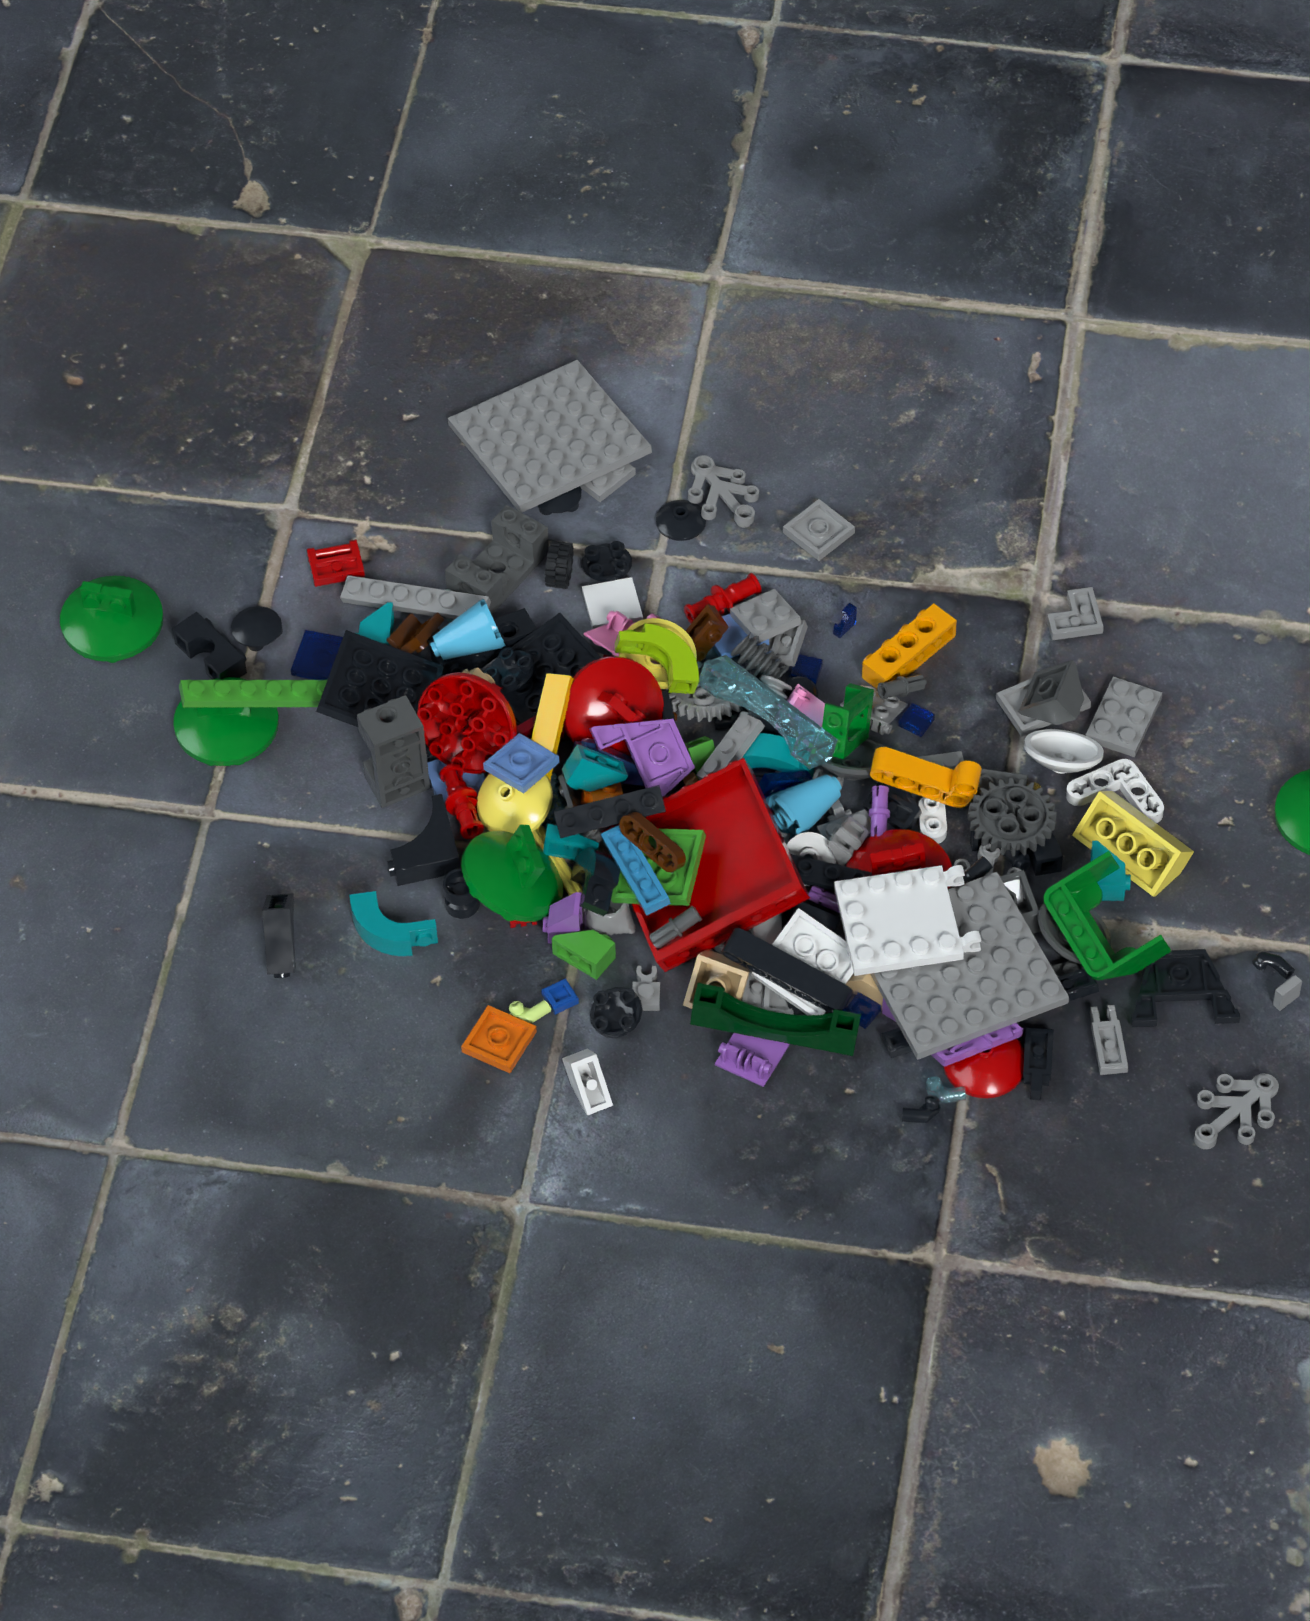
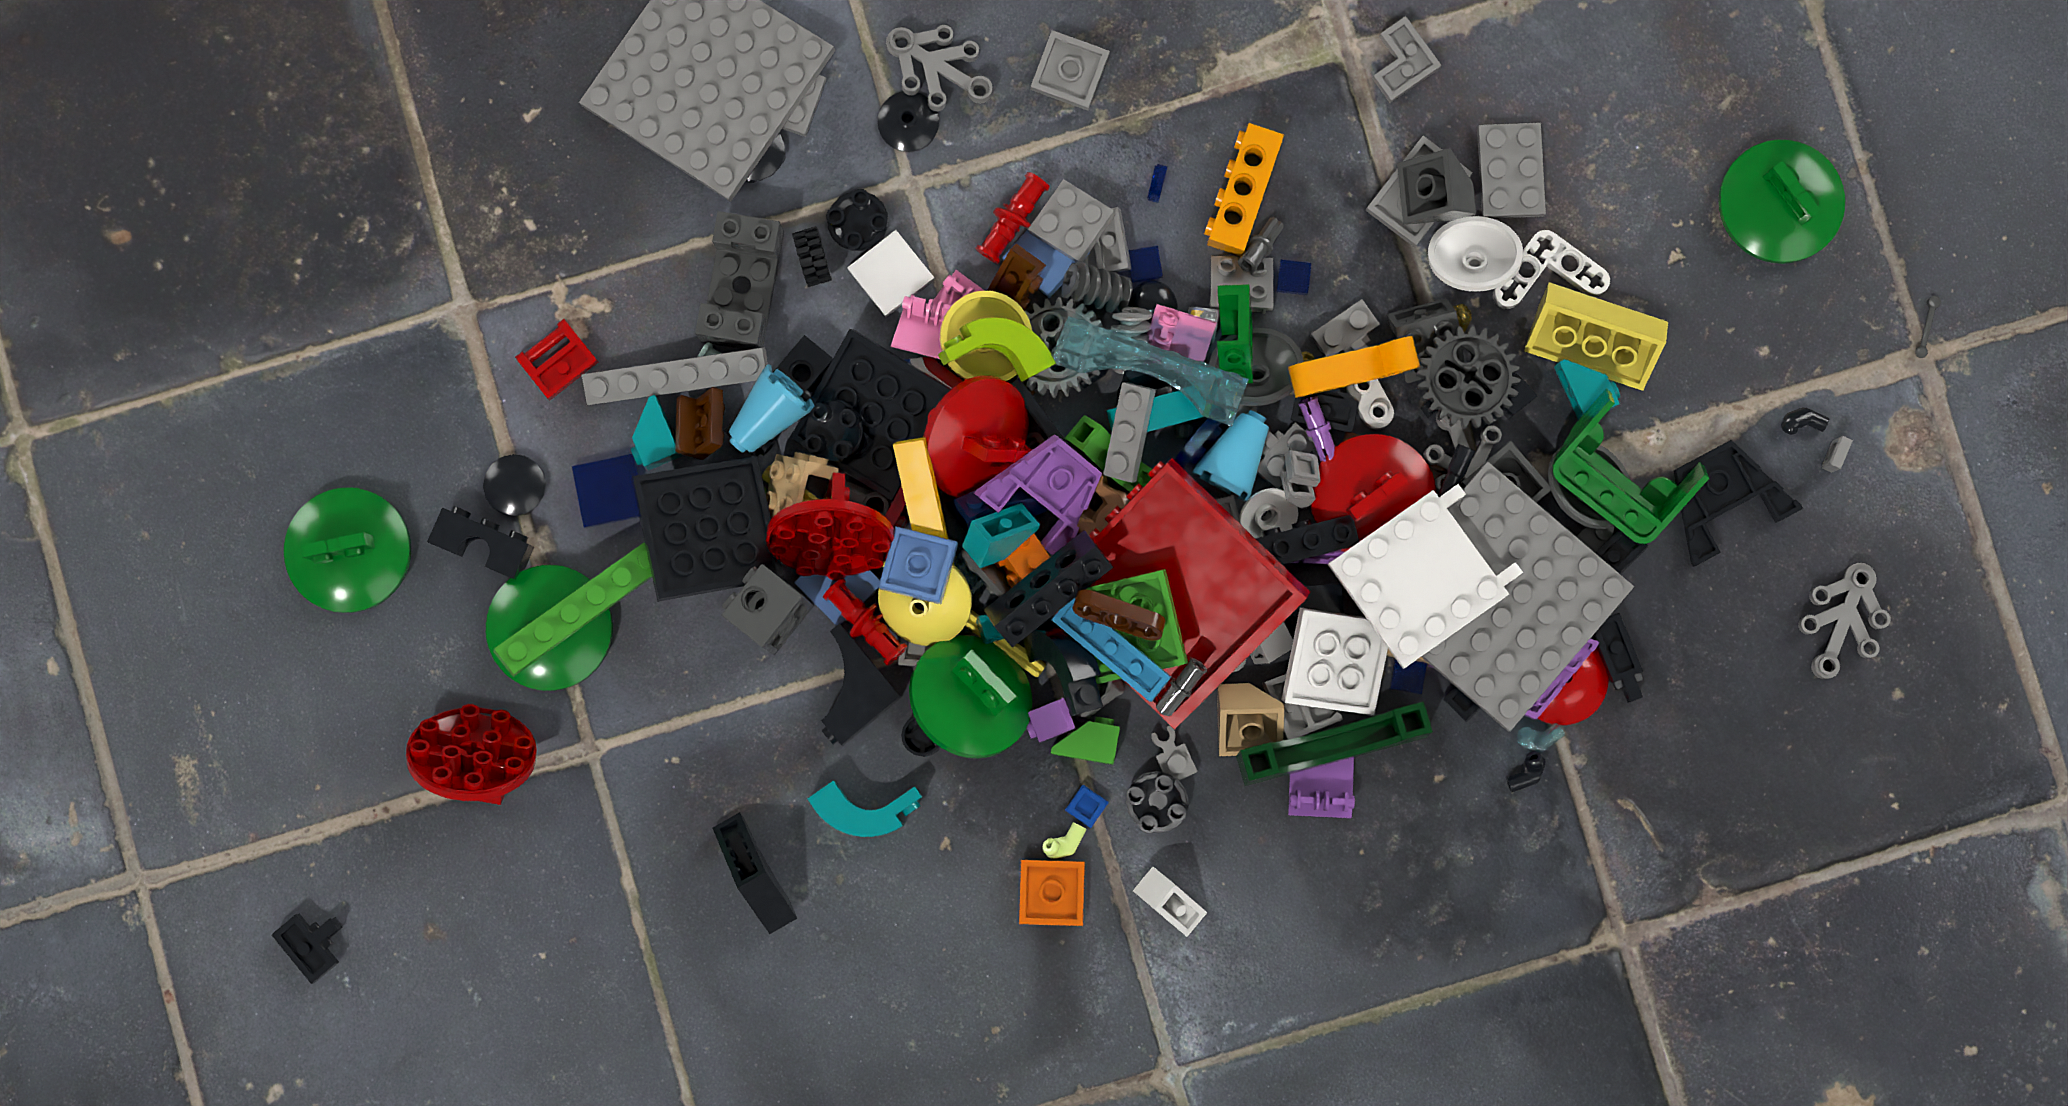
camera: 25 degrees left, 30 degrees up
black beam [721,928,853,1013] -> none
light grey hinge [1090,1005,1128,1075] -> none
none -> red bracket [406,704,537,805]

